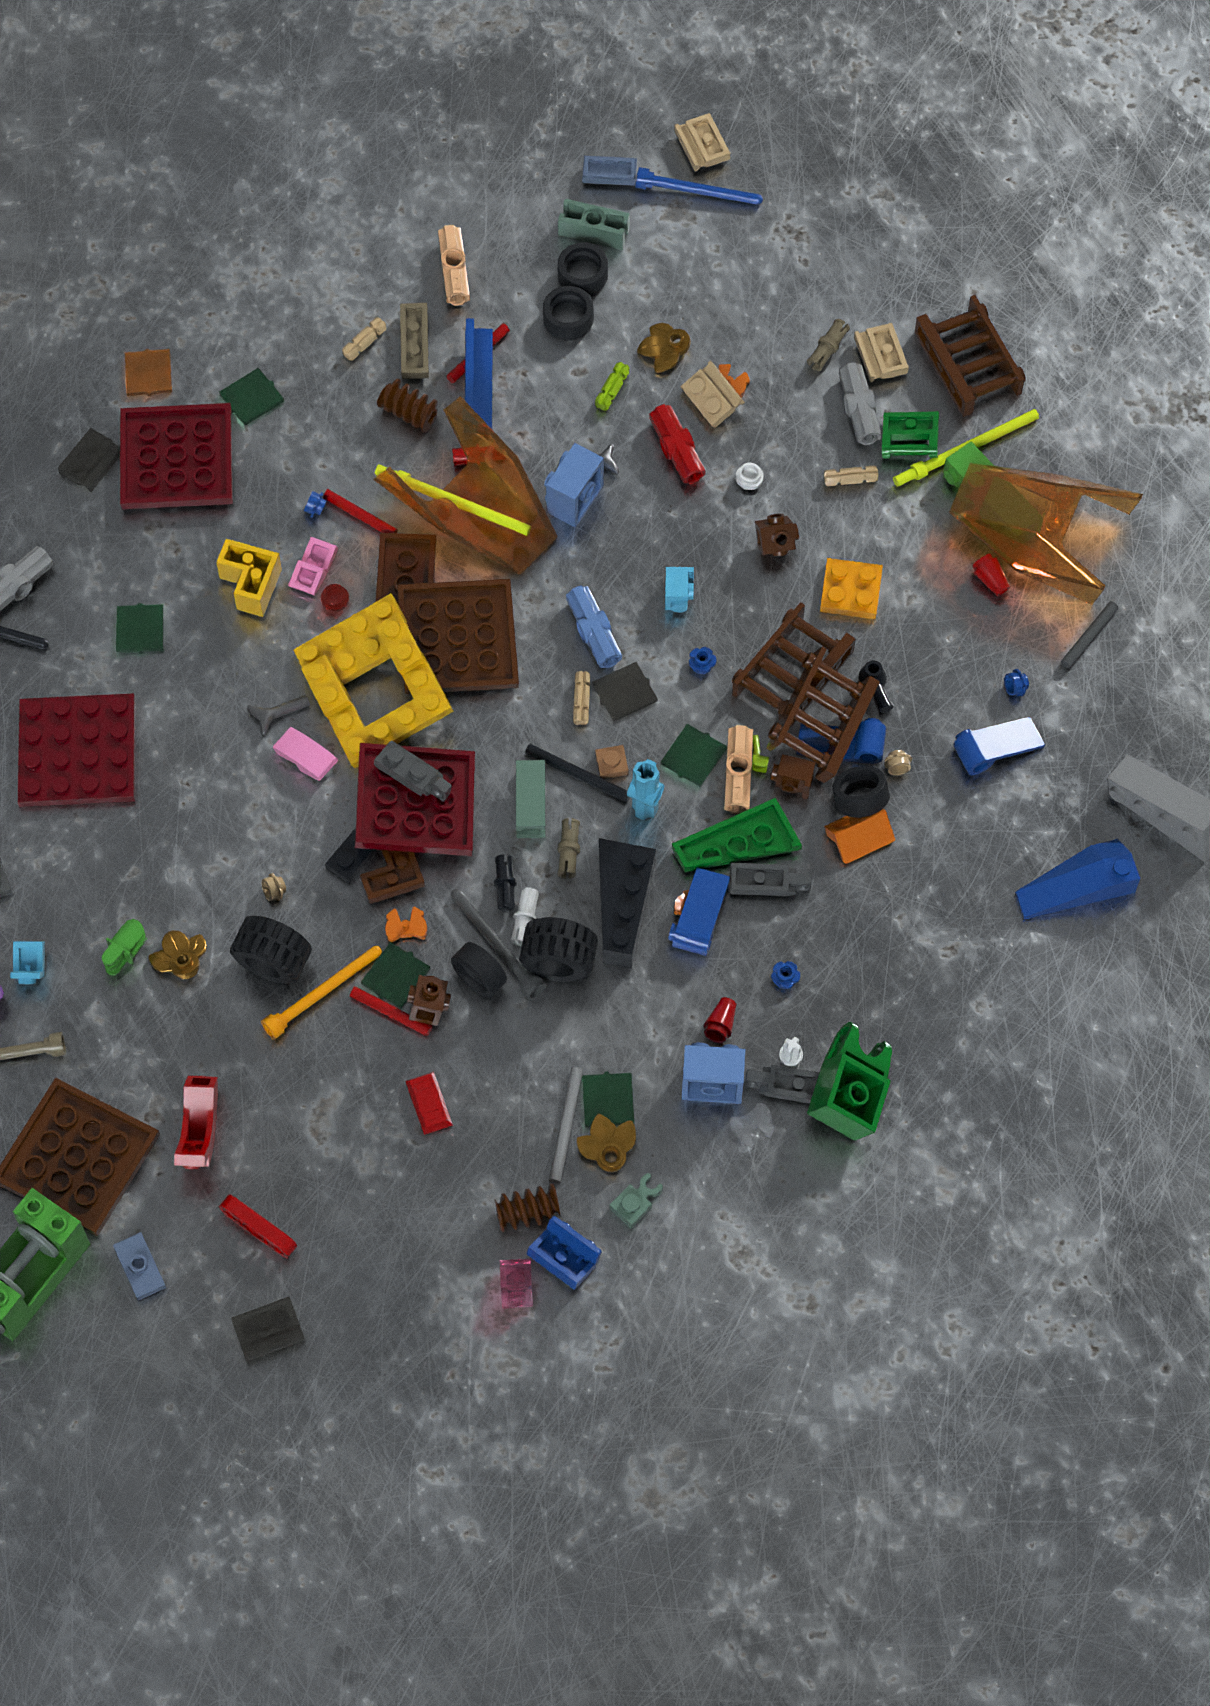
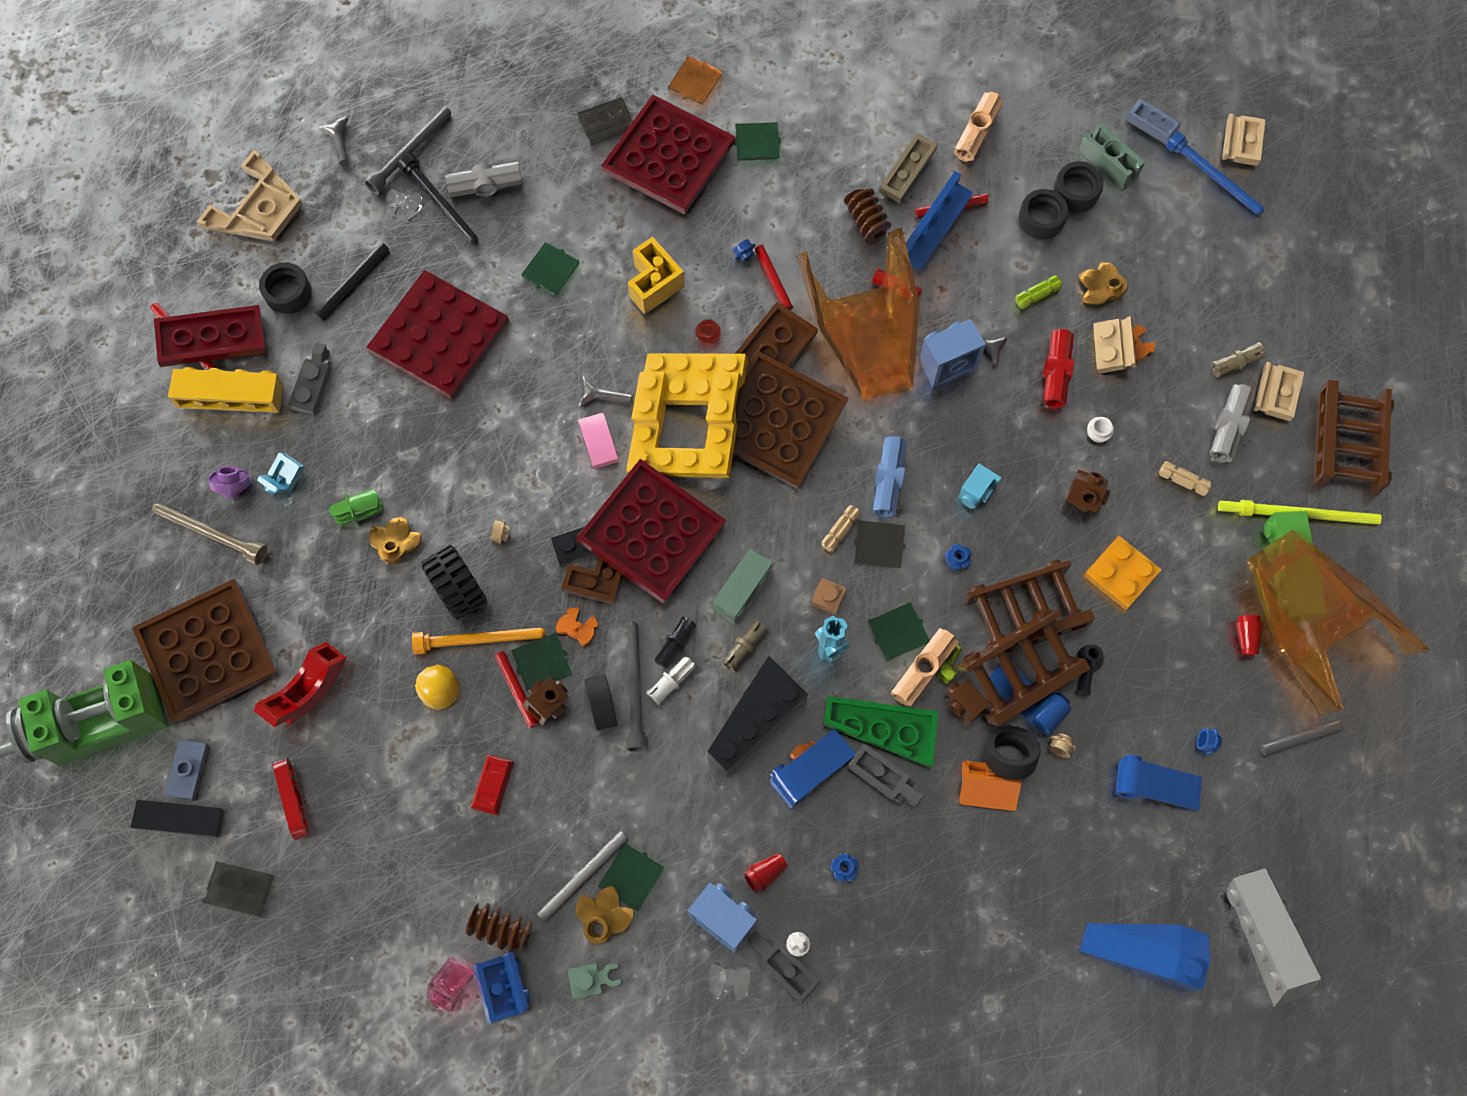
camera: 35 degrees right, 5 degrees up
bright pink slope [288,537,338,596] -> none
tan axle [342,317,386,361] -> none
dark grey hinge [374,740,452,802] -> none
neon yellow bar [375,464,531,536] -> none
black tyre [519,917,598,982] -> none
black bar [525,743,630,803] -> none
green brick [807,1022,892,1141] -> none
green plate [882,411,939,459] -> none
none -> black tile [130,800,223,838]
none -> yellow hair [415,664,460,710]

